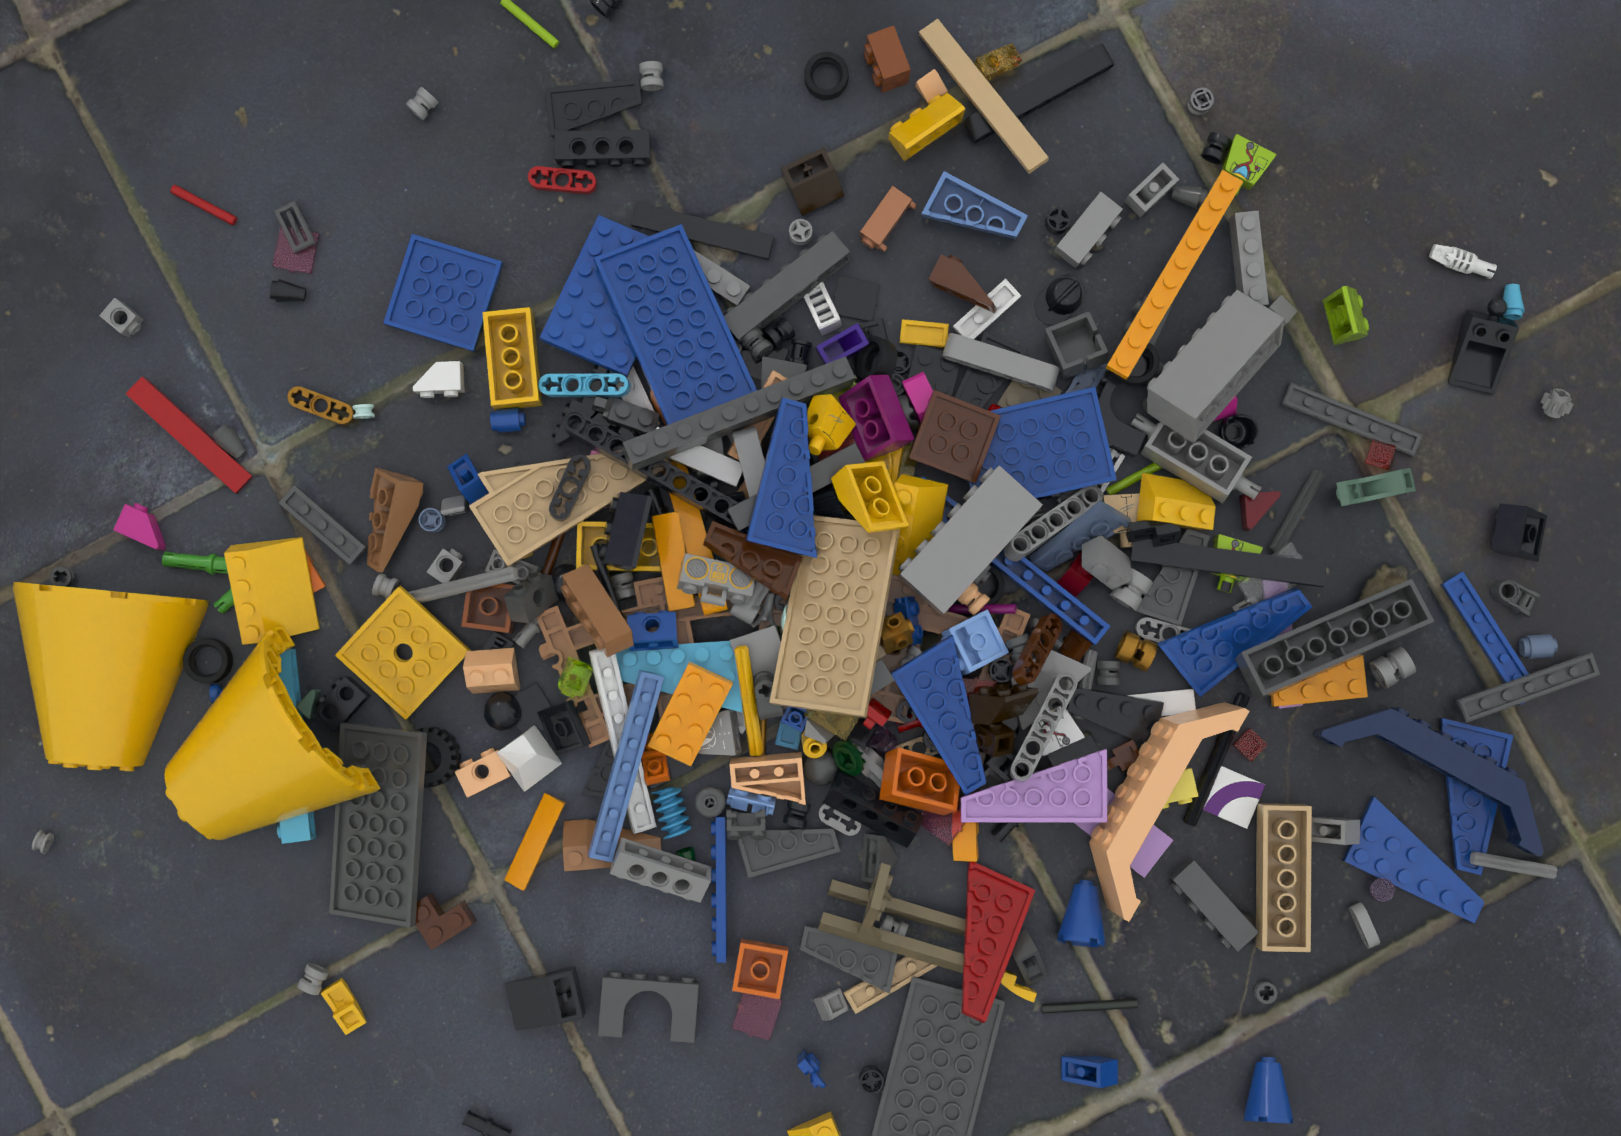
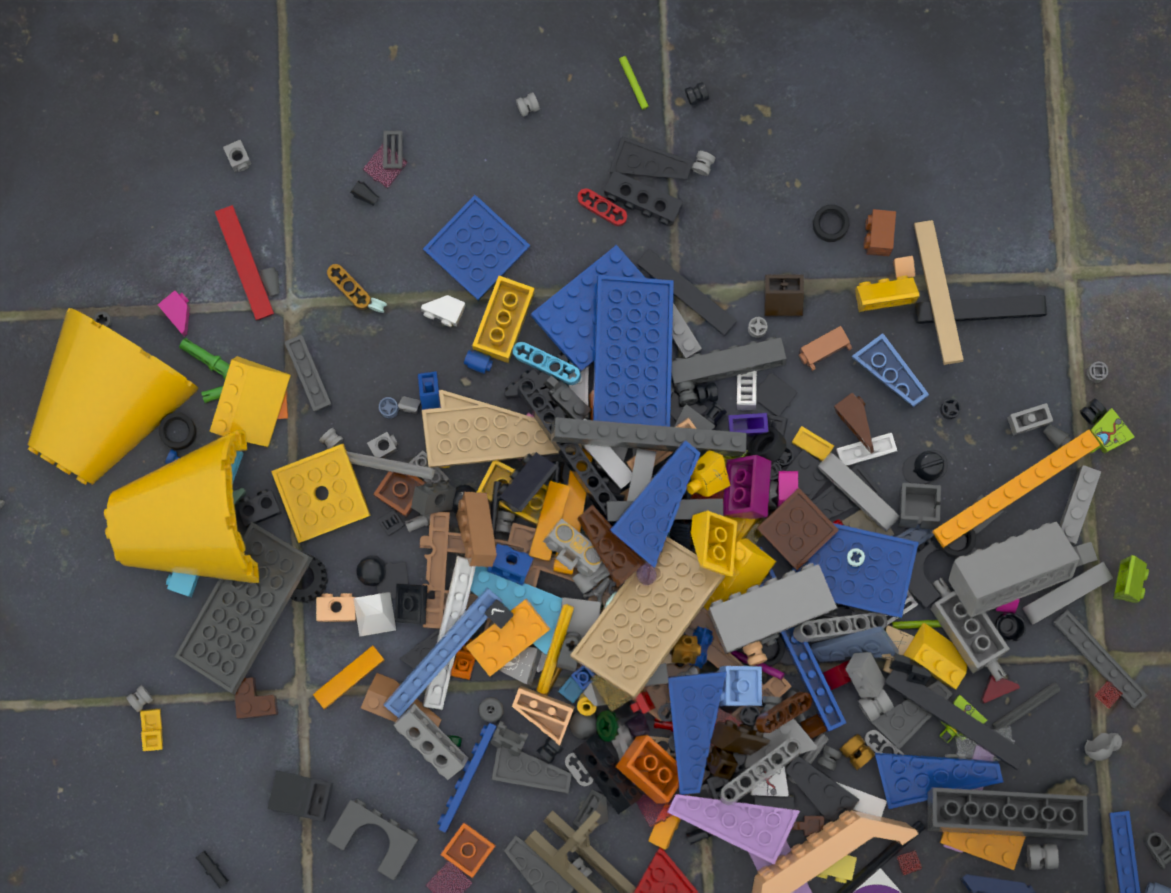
camera: 30 degrees right, 5 degrees down
red bar [170,184,237,225] -> none
medium nougat wedge [367,468,424,572] -> none
light nougat slope [463,648,521,694] -> none
reddish brown bar [541,532,566,575] -> none
black beam [549,454,591,521] -> none
clear neon green brick [558,657,593,698] -> none
dark azure piece [651,786,692,839] -> none
light blue hinge [726,786,776,816] -> none
clear yellow leg [974,43,1022,81] -> none
light grey brick [1054,192,1123,268] -> none
sand green arch [1336,468,1416,506] -> none
none -> black slope [485,599,514,629]
none -> clear purple tile [637,563,657,585]
none -> light aqua bush [847,548,865,567]
none -> light grey beam [1022,562,1113,625]
none -> light grey hair [1085,733,1122,761]

